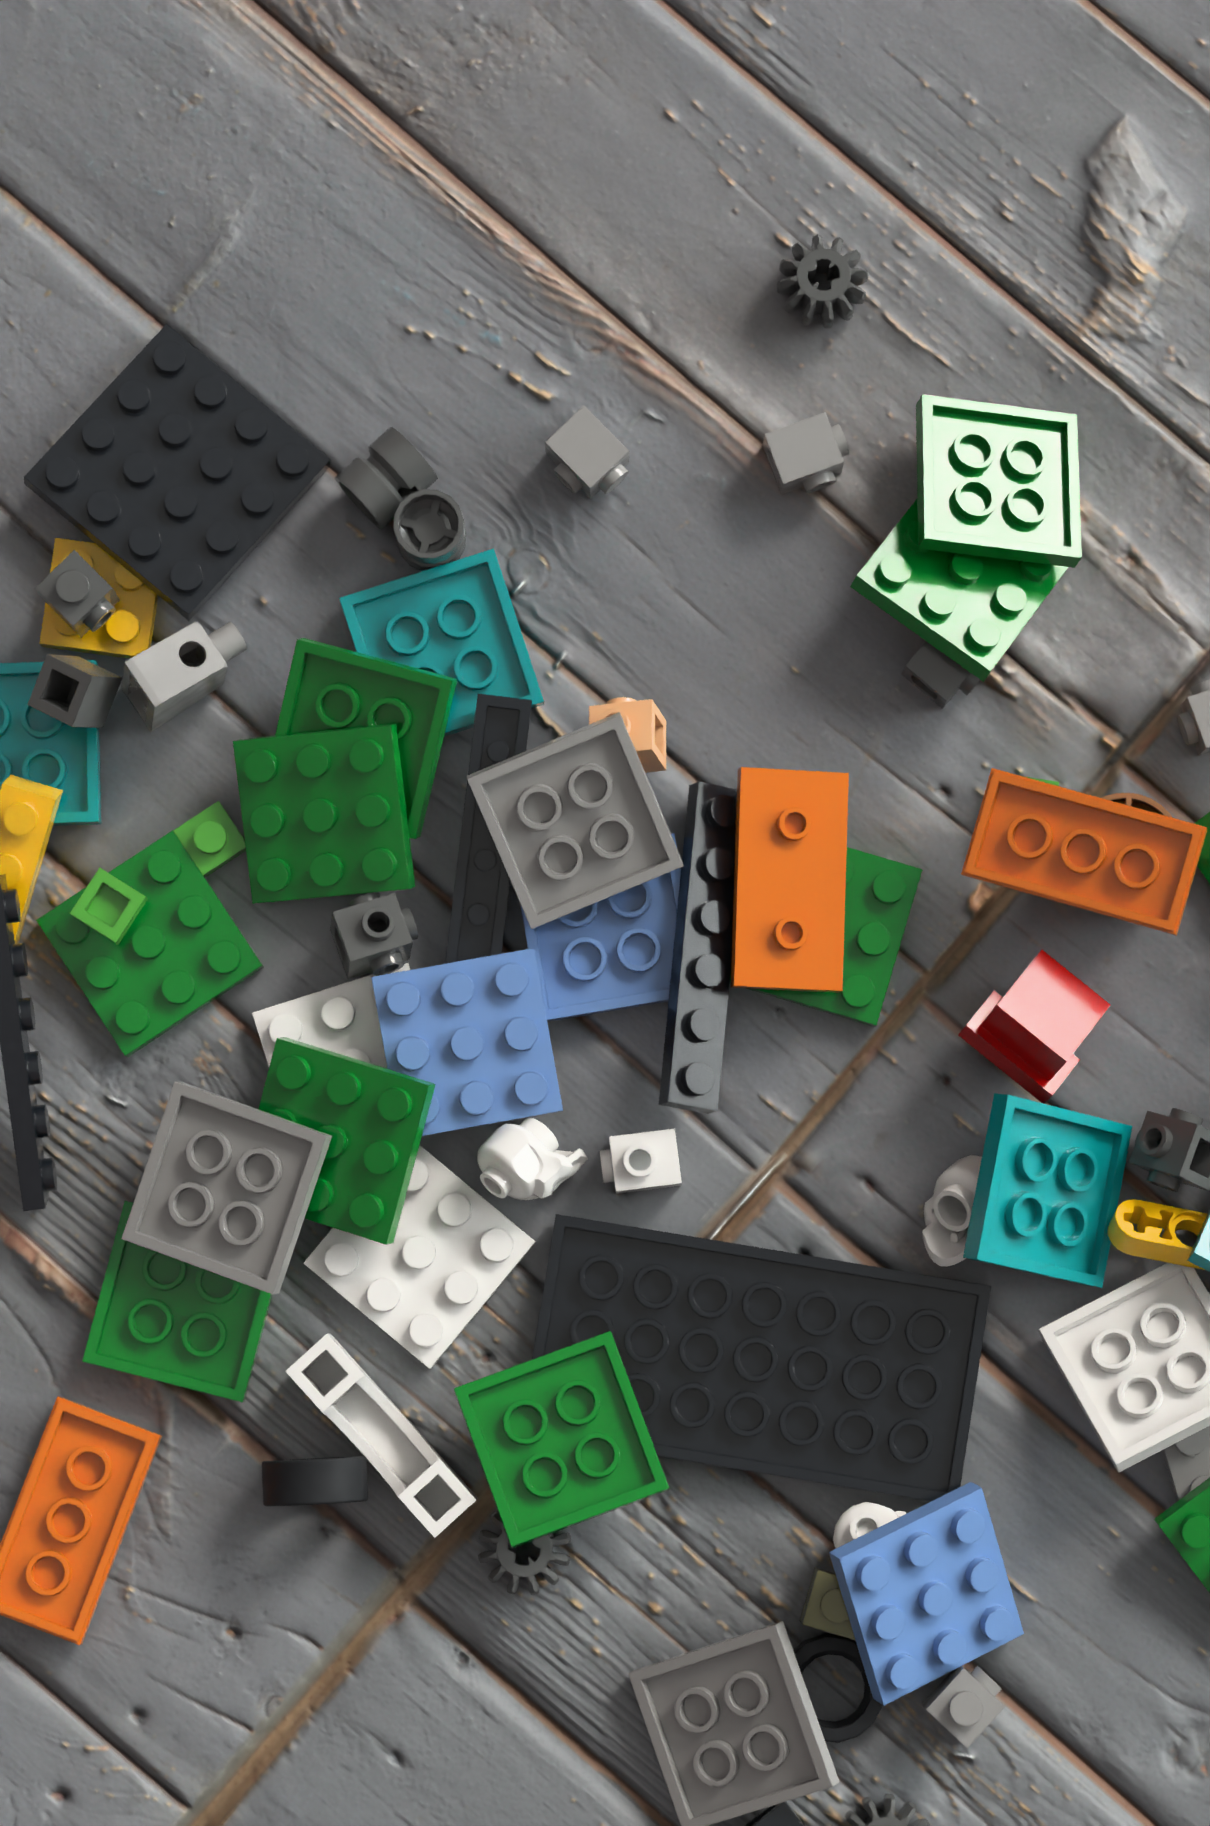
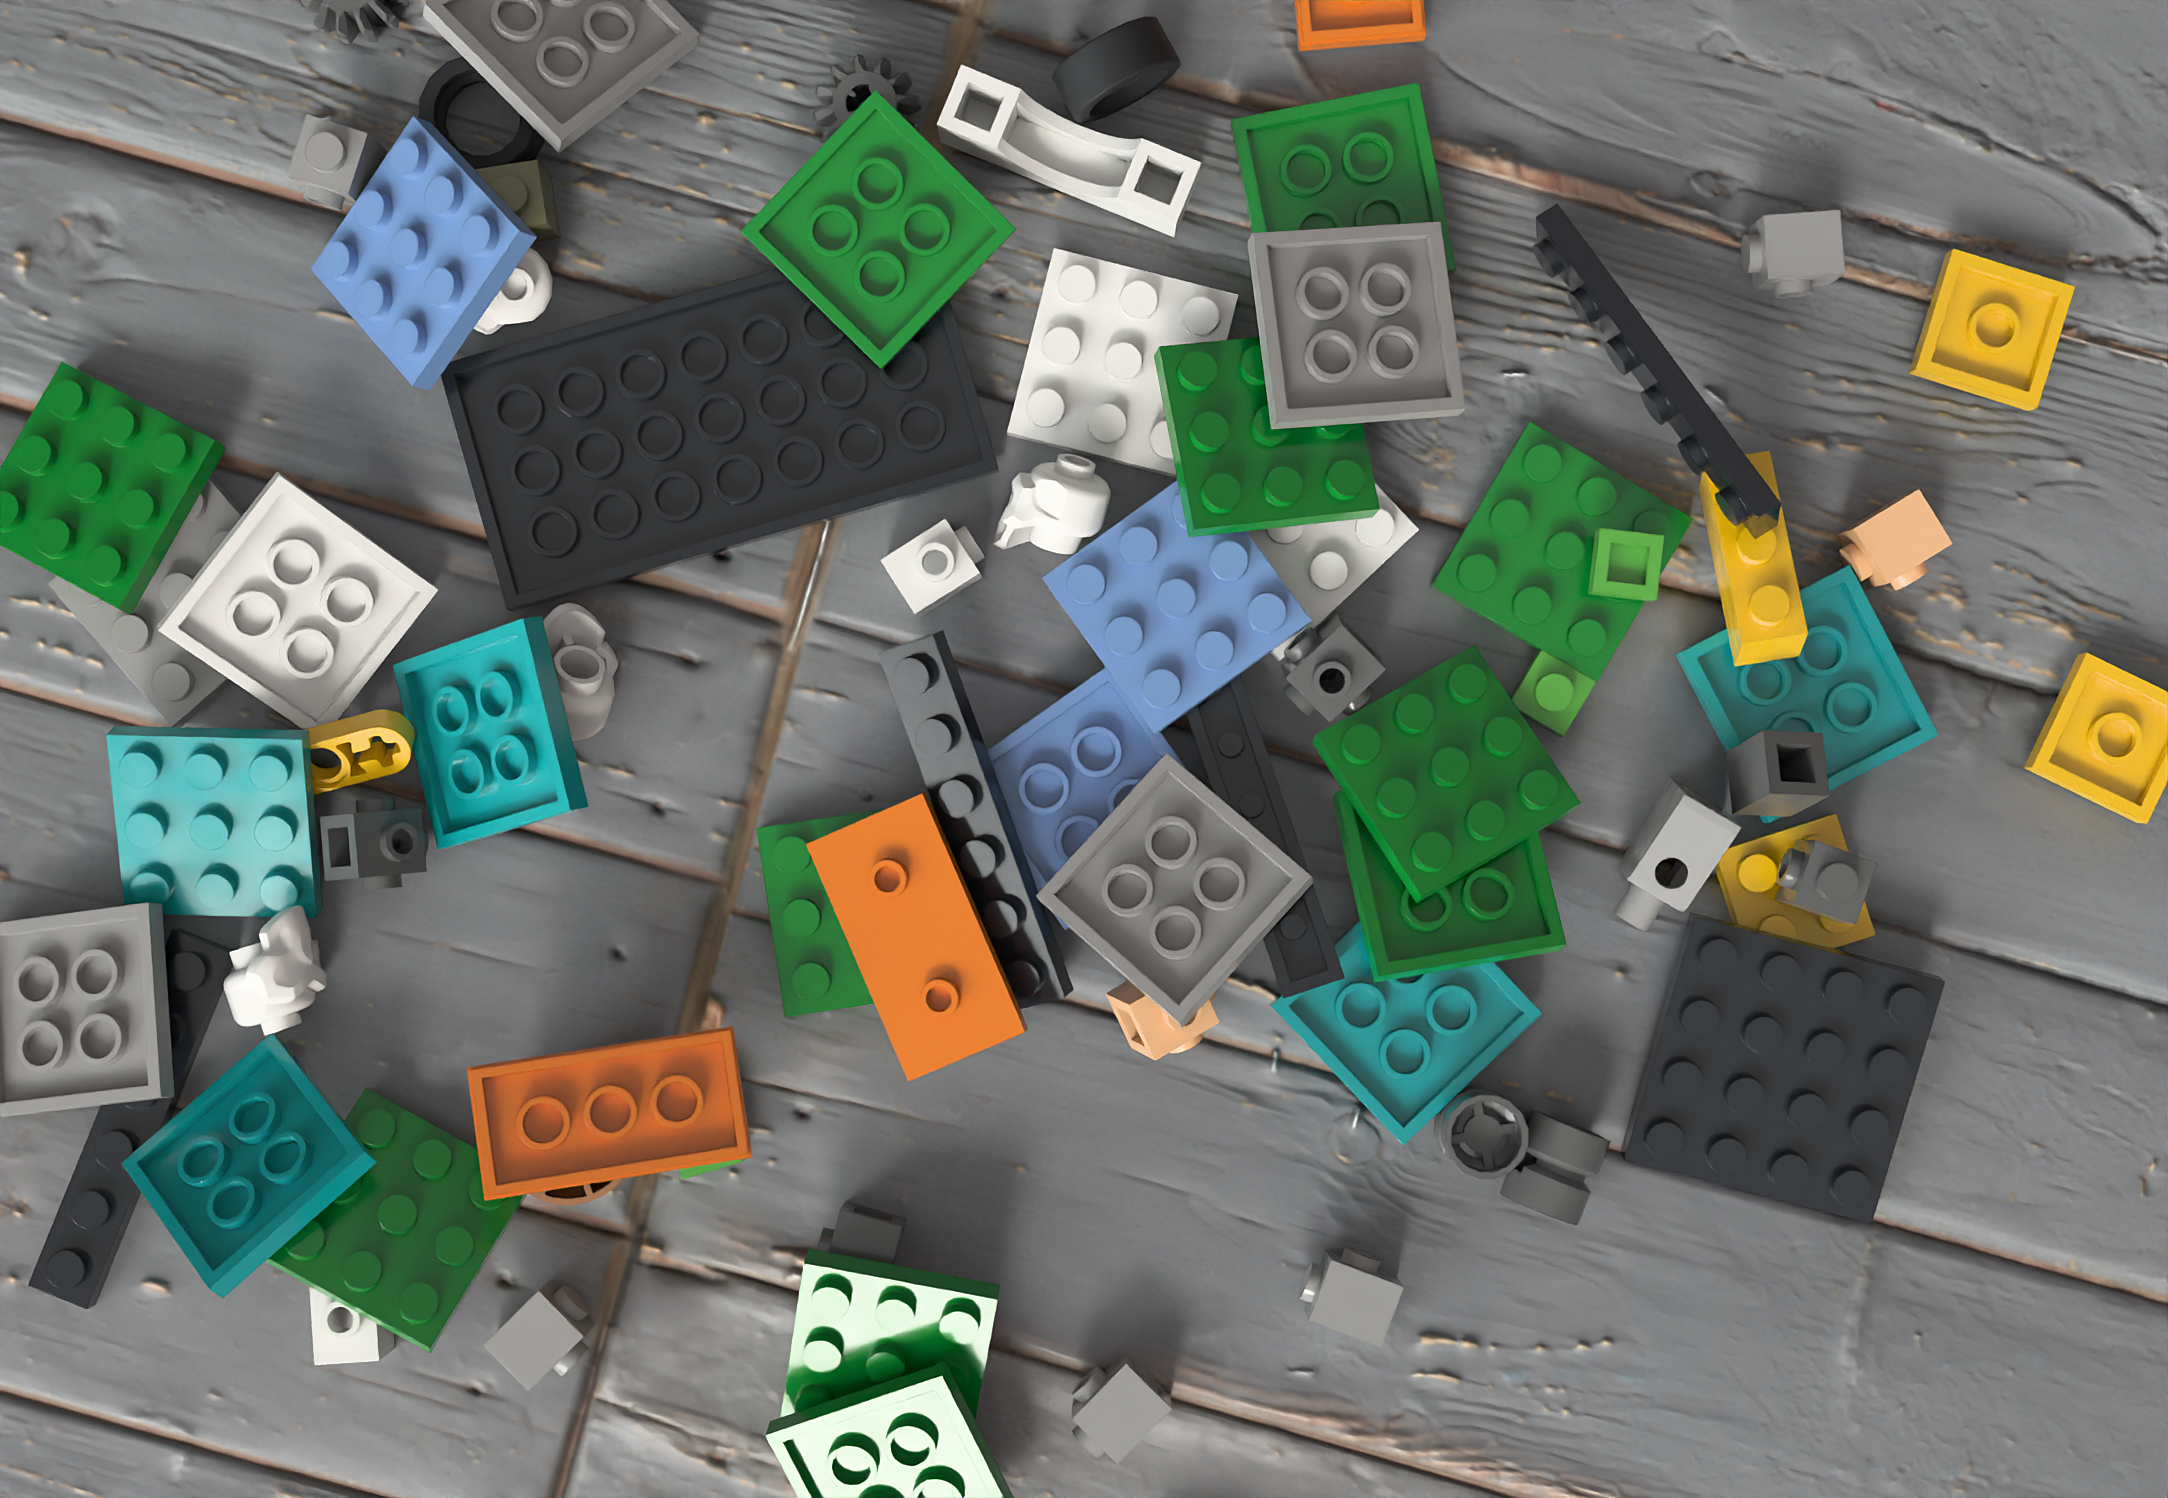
camera: 155 degrees right, 5 degrees up
plate [958,950,1111,1104] -> none

